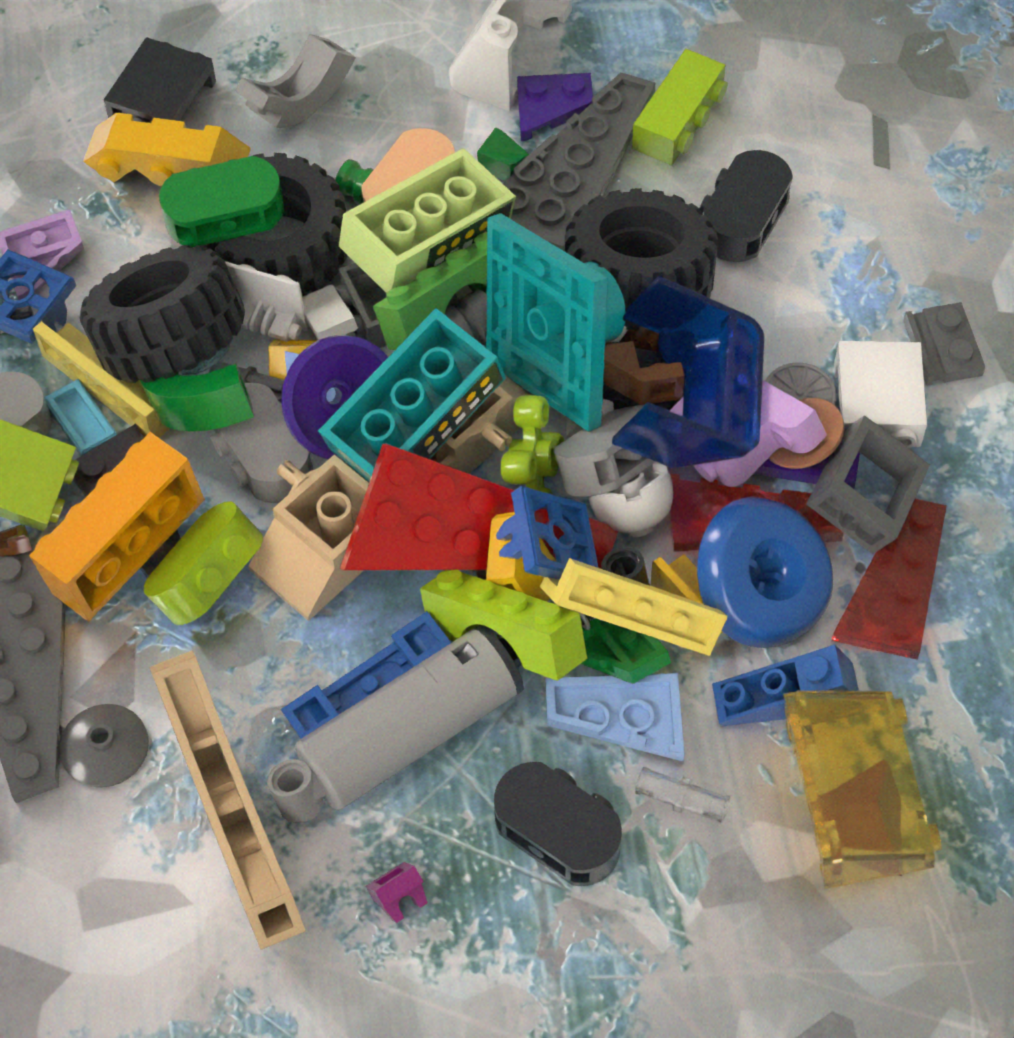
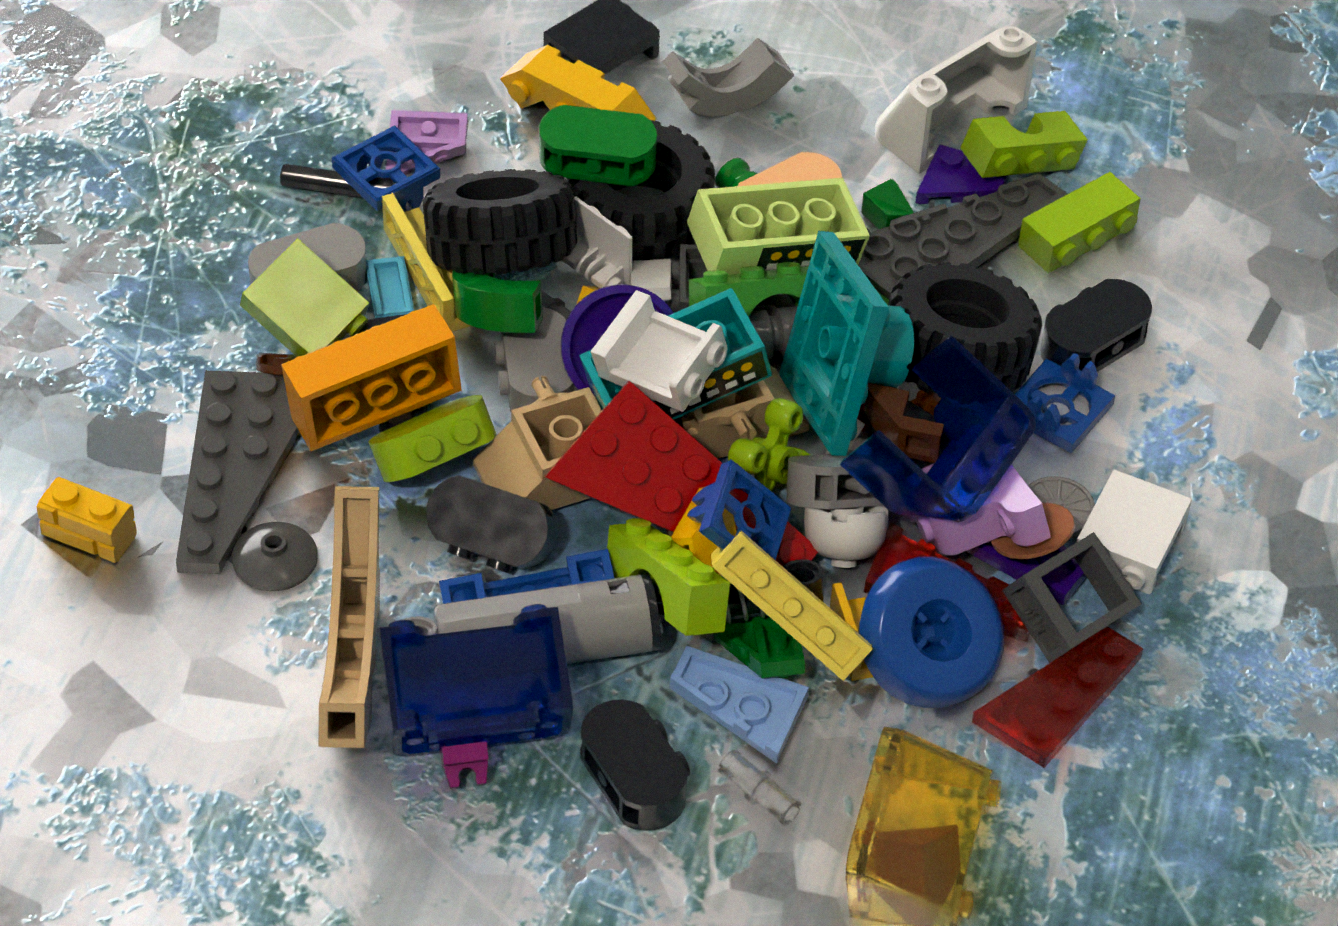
camera: 20 degrees right, 10 degrees down
blue slope [712,645,862,726] -> none
dark grey plate [903,302,985,386] -> none
none -> clear blue windscreen [380,604,573,757]
none -> black brick [426,475,558,573]
none -> white panel [591,290,728,412]
none -> lime arch [960,111,1088,178]
none -> blue piece [1002,353,1115,453]

